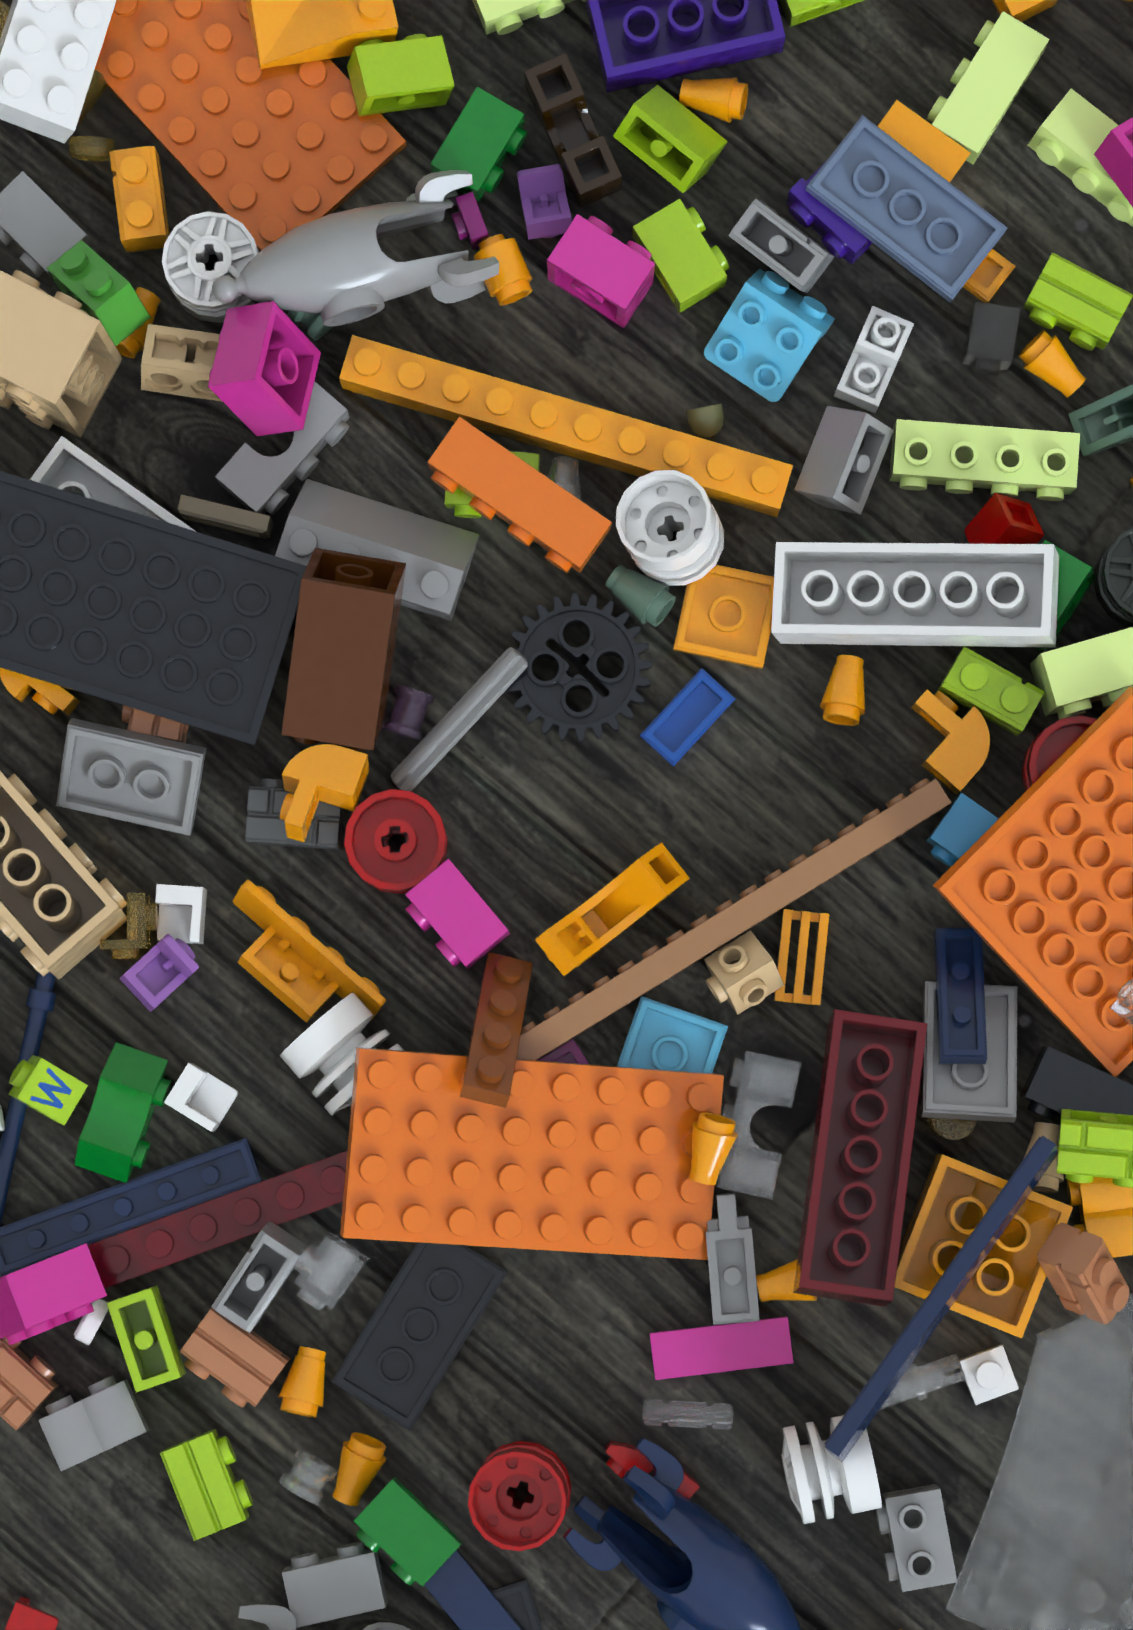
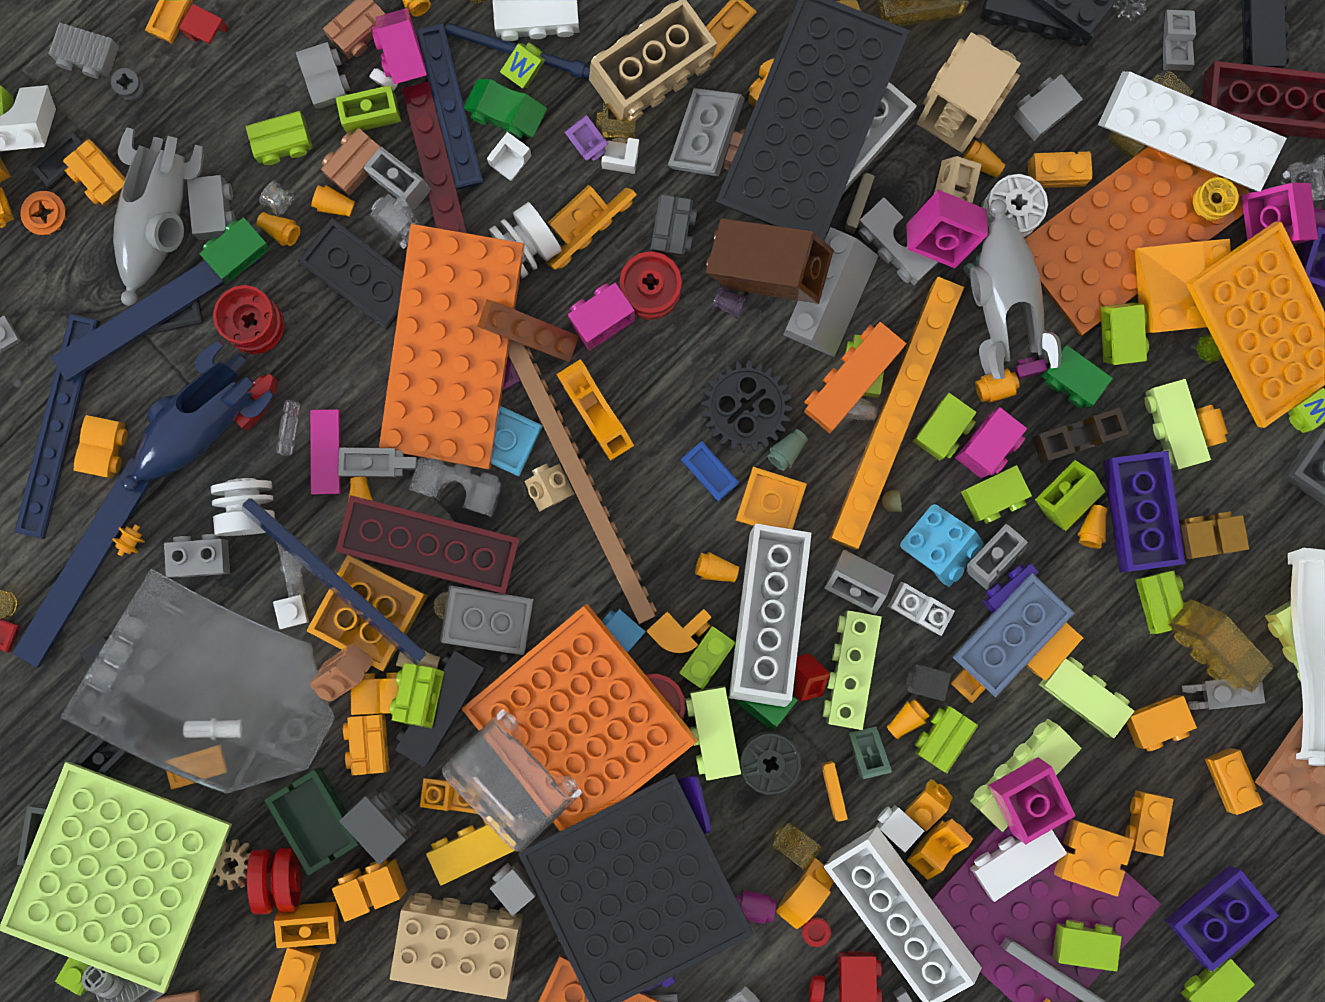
camera: 90 degrees right, 0 degrees up
bright green brick [46,240,151,346] -> none
clear yellow tile [68,136,115,161] -> none
light orange brick [280,744,369,842] -> none
light grey axle [391,647,528,791] -> none
medium lavender bracket [517,164,572,240] -> none
white wheel [616,470,724,586] -> none
light orange cone [689,1112,738,1185] -> none
light orange tile [774,909,829,1006] -> none
dark blue tile [934,928,987,1064] -> none
none -> lime brick [912,393,977,461]

